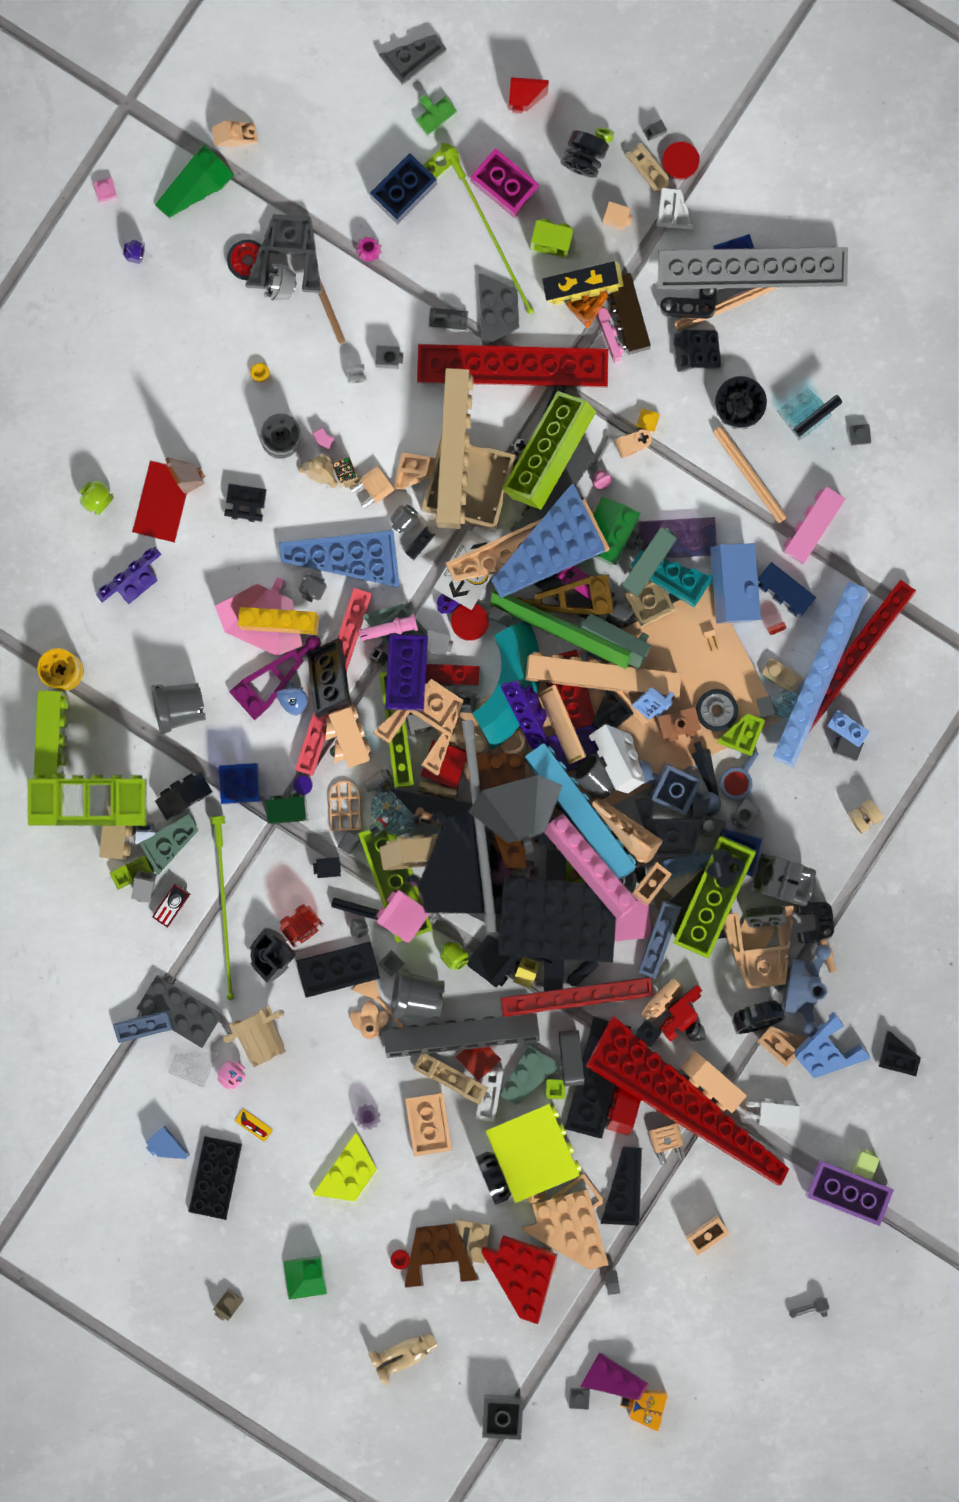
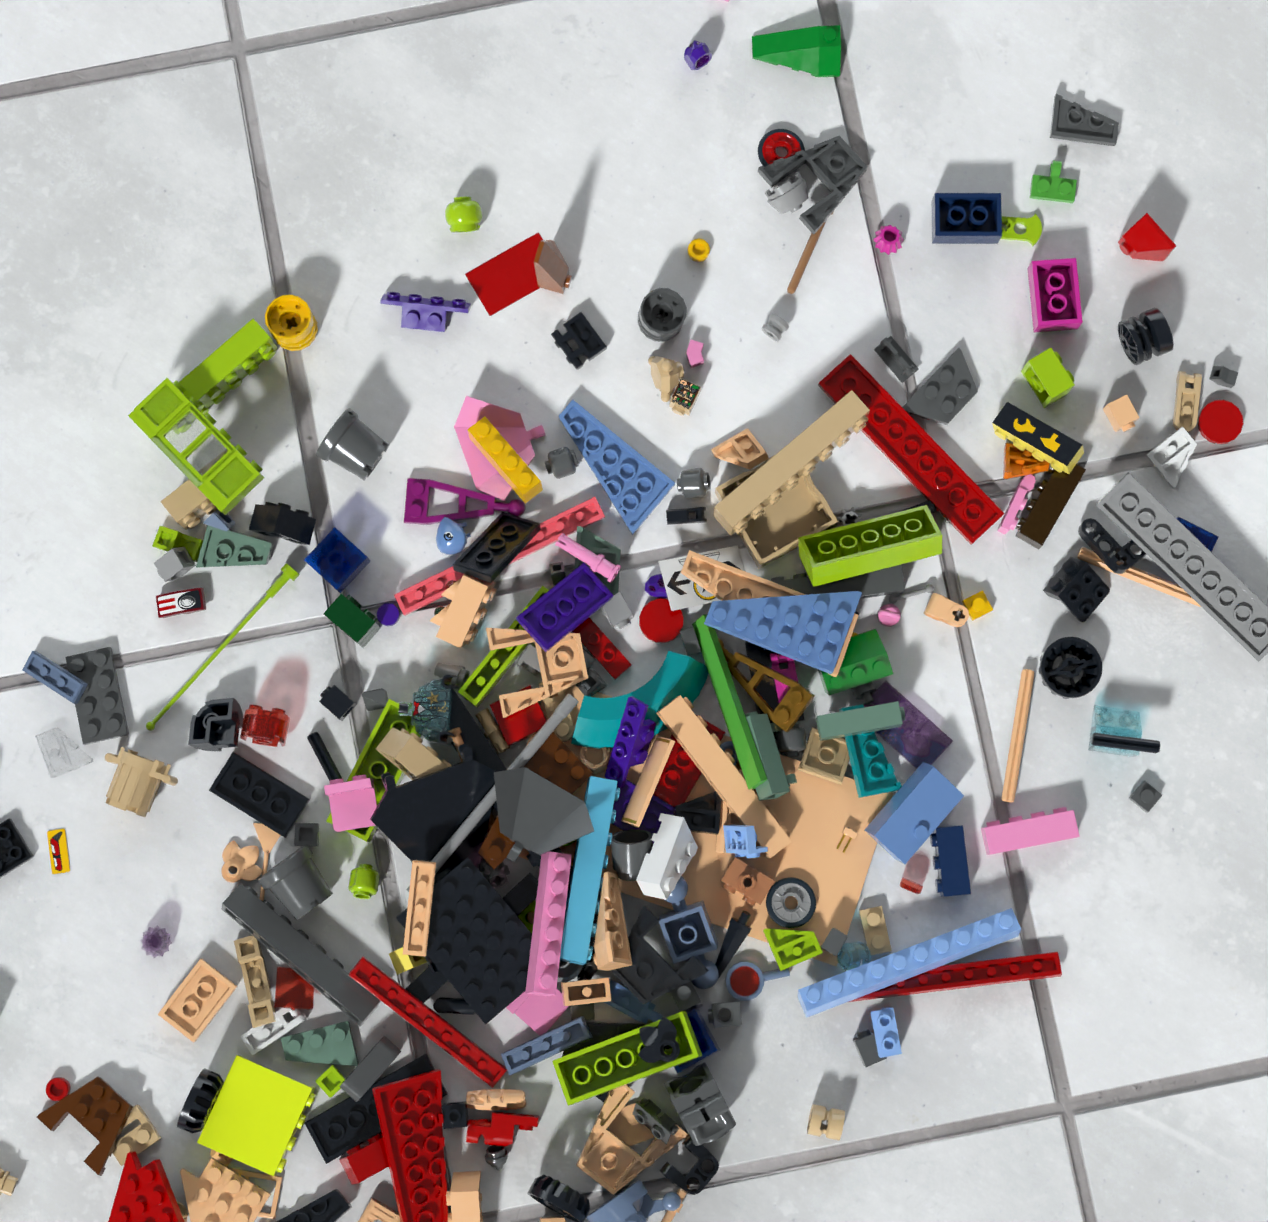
camera: 50 degrees right, 5 degrees down
light nougat slope [212,121,258,147] -> none
bright pink head [217,1061,246,1090] -> none
neon yellow wing [313,1133,377,1201] -> none
light nougat window [328,781,361,832] -> none
light nougat piece [350,466,394,509] -> none
dark grey plate [350,919,369,939] -> none
dark grey brick [376,346,403,369] -> none
lime piece [442,147,534,314] -> none
black bracket [467,935,520,988] -> none
lime tile [595,128,614,142] -> none
none -> light nougat tile [403,860,436,957]

